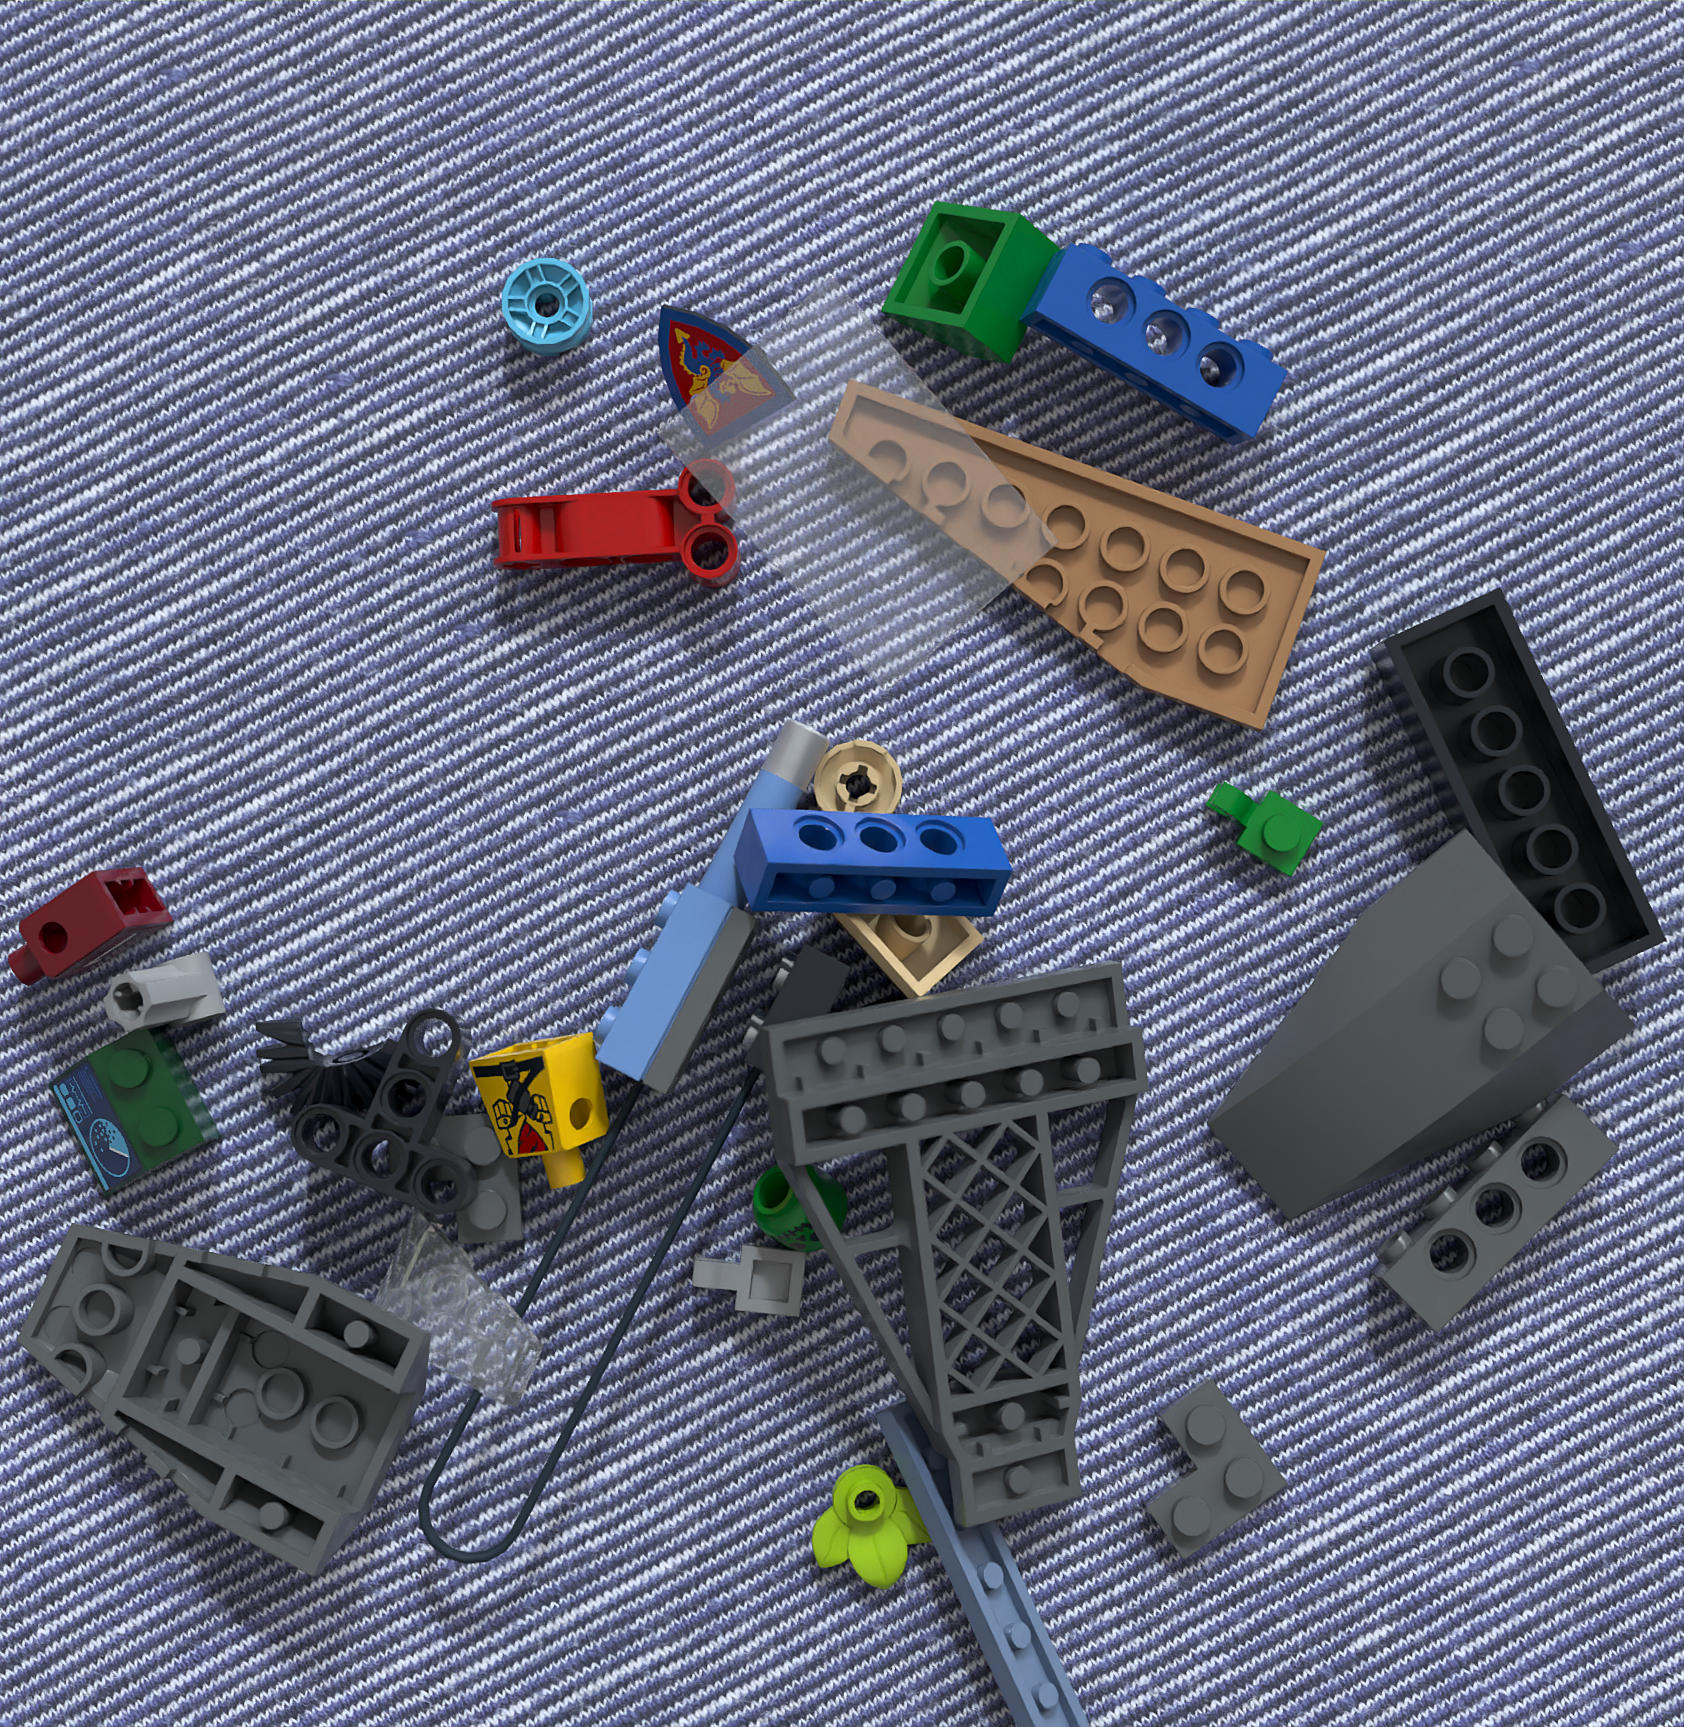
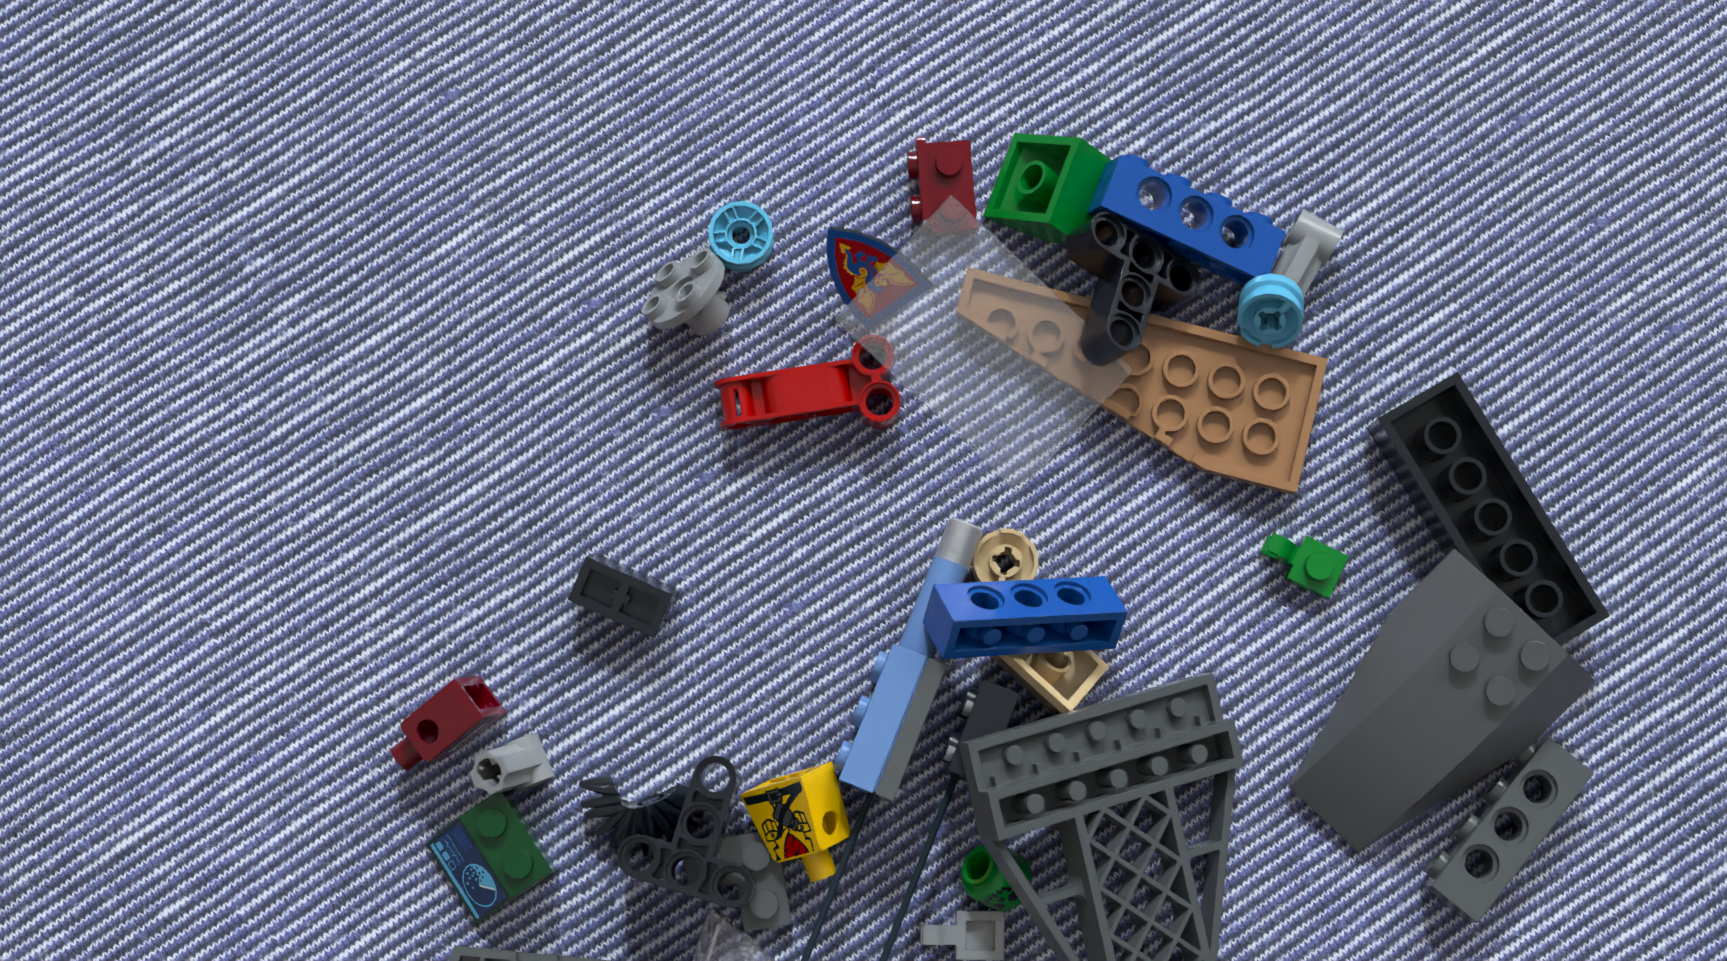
camera: 10 degrees left, 5 degrees down
none -> black hinge [568,552,680,638]
none -> light grey plate [641,248,730,336]
none -> dark red bracket [907,137,977,237]
none -> black beam [1065,212,1201,367]
none -> medium azure wheel [1237,274,1304,349]
none -> light grey piece [1270,209,1344,297]

